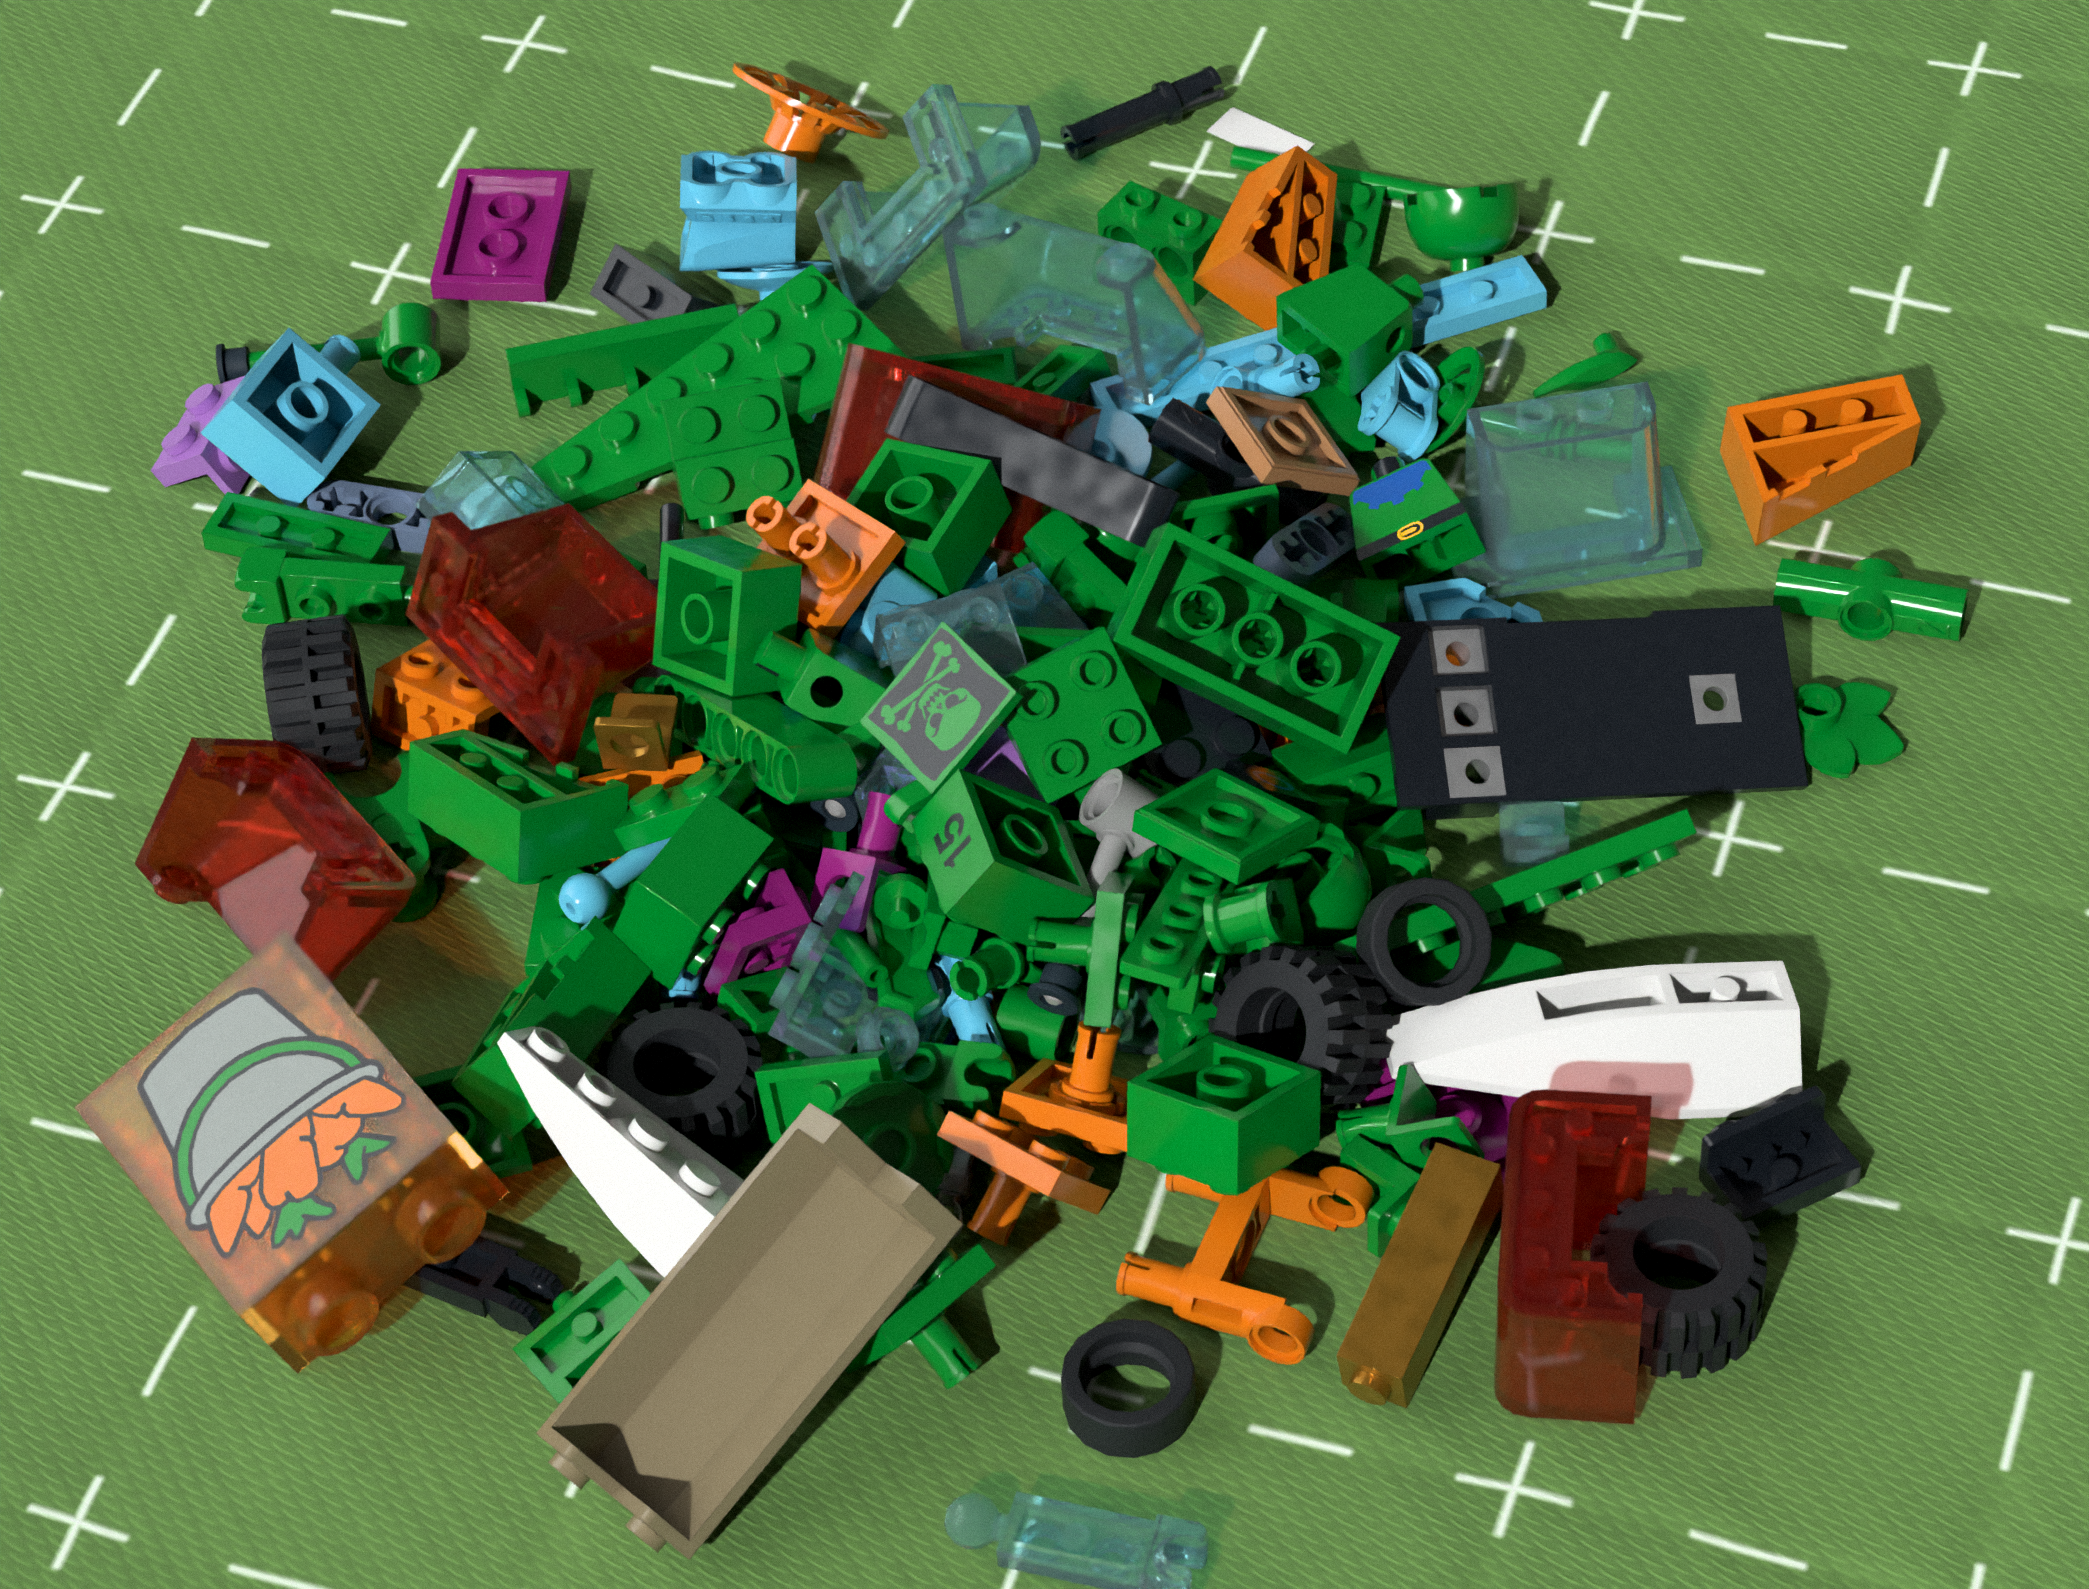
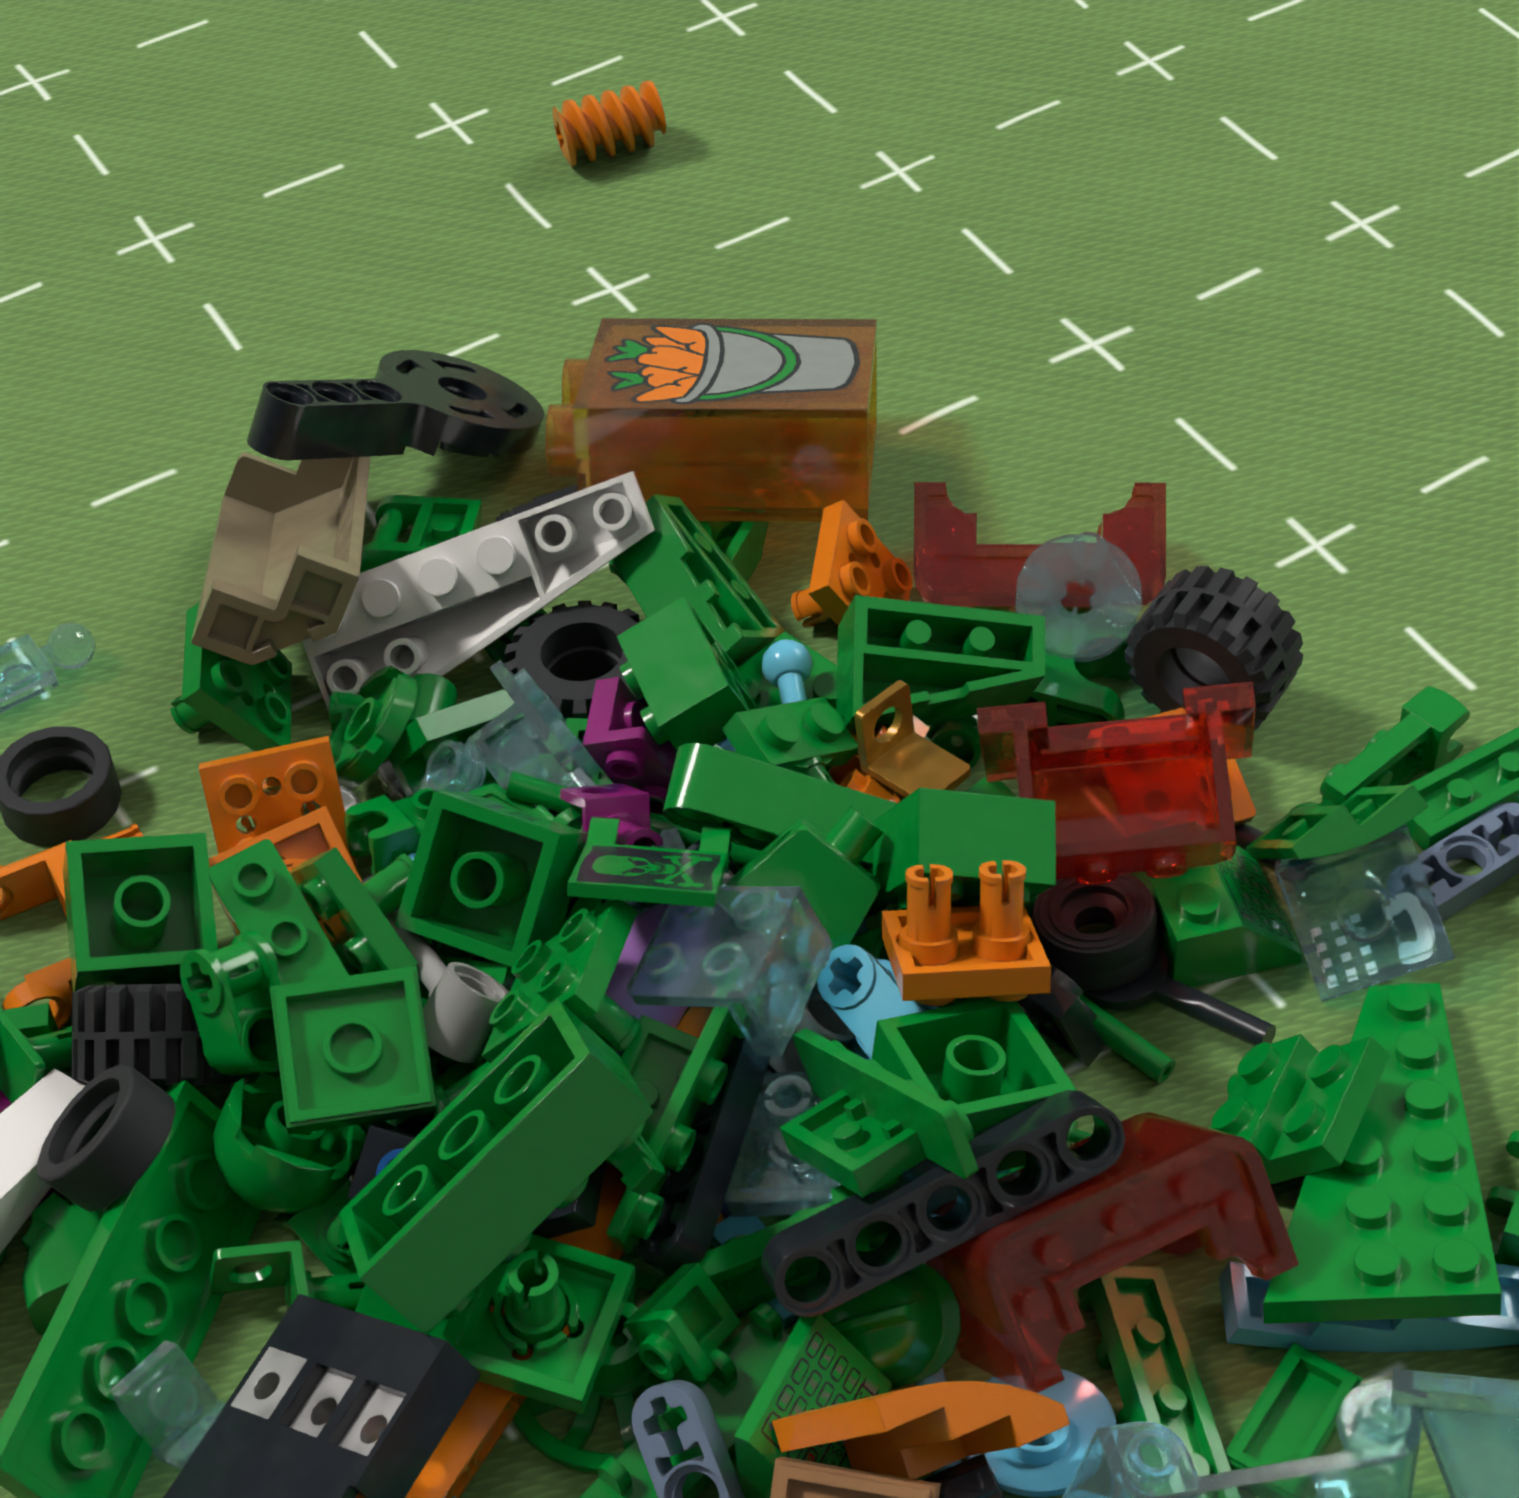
camera: 130 degrees right, 0 degrees up
none -> black beam [247,350,544,461]
none -> orange slope [772,1381,1070,1479]
none -> green bracket [779,1028,979,1198]
none -> orange plate [791,499,913,629]
none -> clear light blue plate [1015,532,1142,662]
none -> green slope [1246,785,1429,859]

